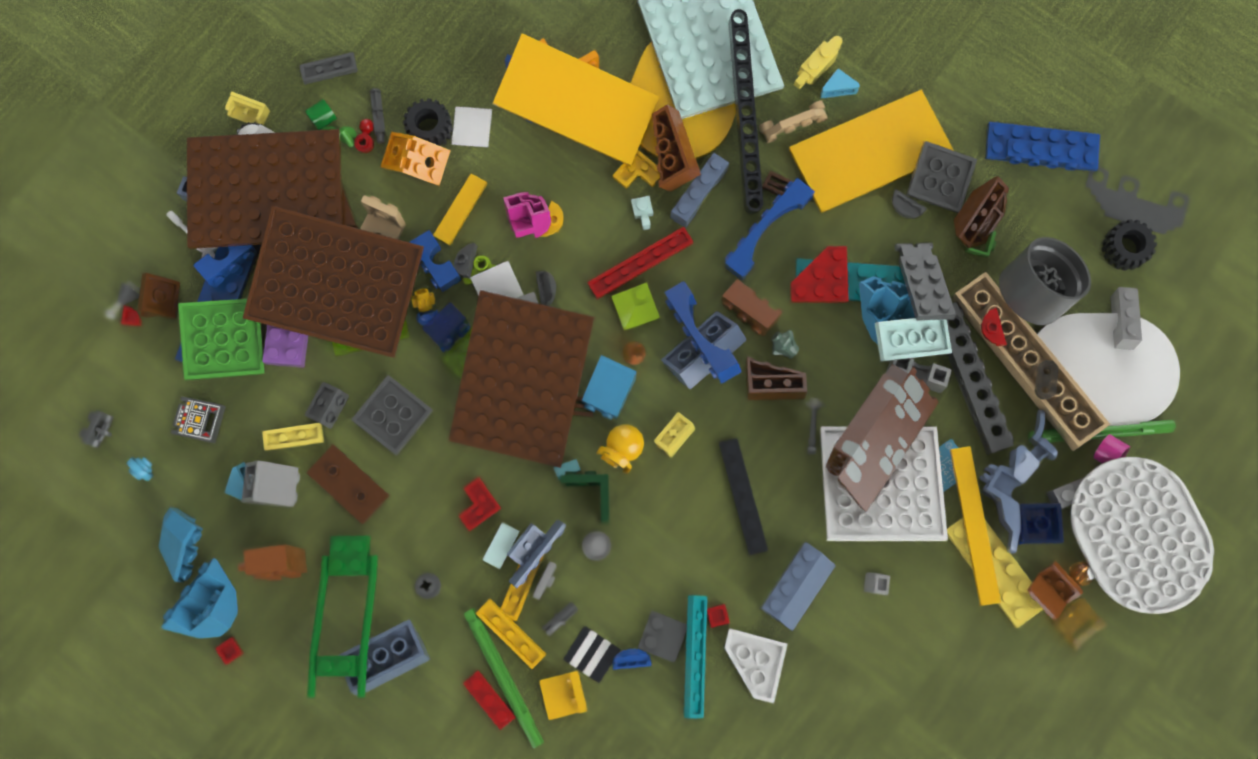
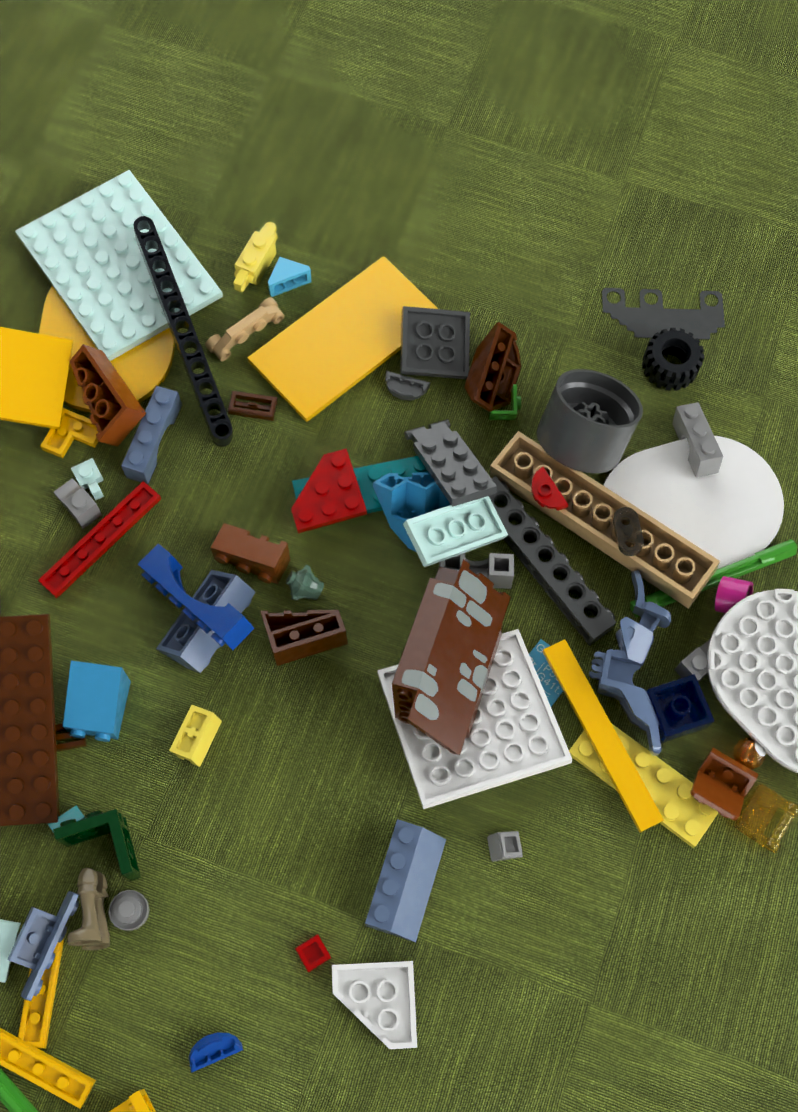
camera: 20 degrees left, 10 degrees down
light grey plate [533,561,557,600] -> none
dark grey axle [542,602,578,636] -> none
black sticker [563,626,621,683] -> none
yellow tile [596,424,644,474] -> none
lime plate [611,282,660,331] -> none
clear orange piece [622,341,646,365] -> none
dark grey plate [638,611,687,663] -> none
teal plate [684,595,707,719] -> none
black plate [718,438,769,556] -> none
blue arch [724,178,815,281] -> none
dark grey piece [805,398,825,455] -> none
blue plate [985,122,1100,171] -> none
none -> light grey arch [54,478,102,529]
none -> dark tan piece [68,868,110,950]

